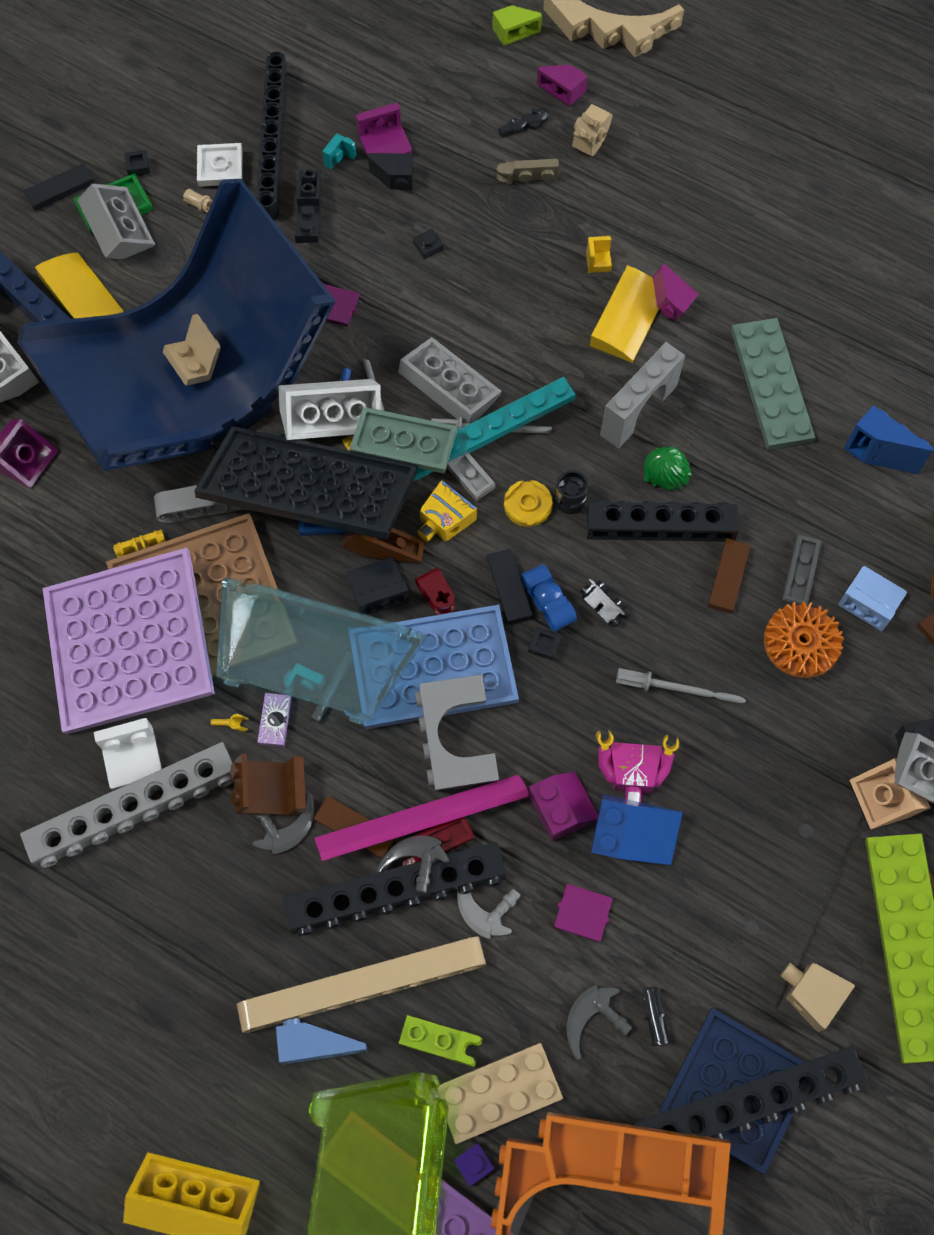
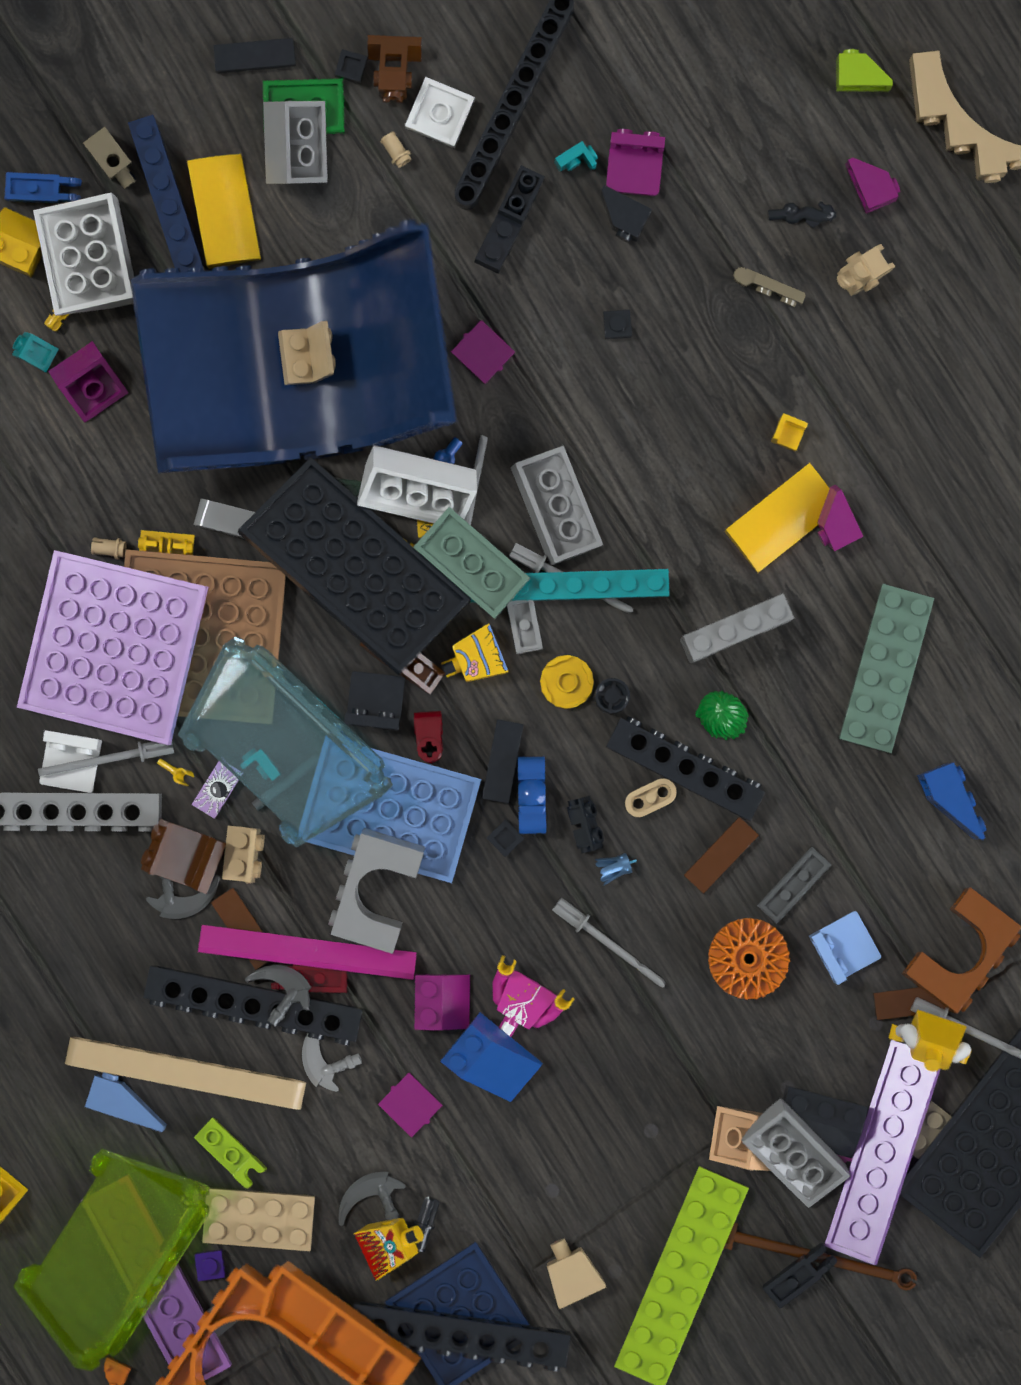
camera: 25 degrees right, 20 degrees up
none -> light grey piece [38,741,174,776]
none -> tan pin [91,537,127,560]
none -> tan bracket [222,826,265,883]
none -> torso [354,1218,423,1280]
none -> reddish brown tile [367,35,422,103]
none -> flat silver piece [595,853,637,886]
none -> tan plate [625,779,676,817]

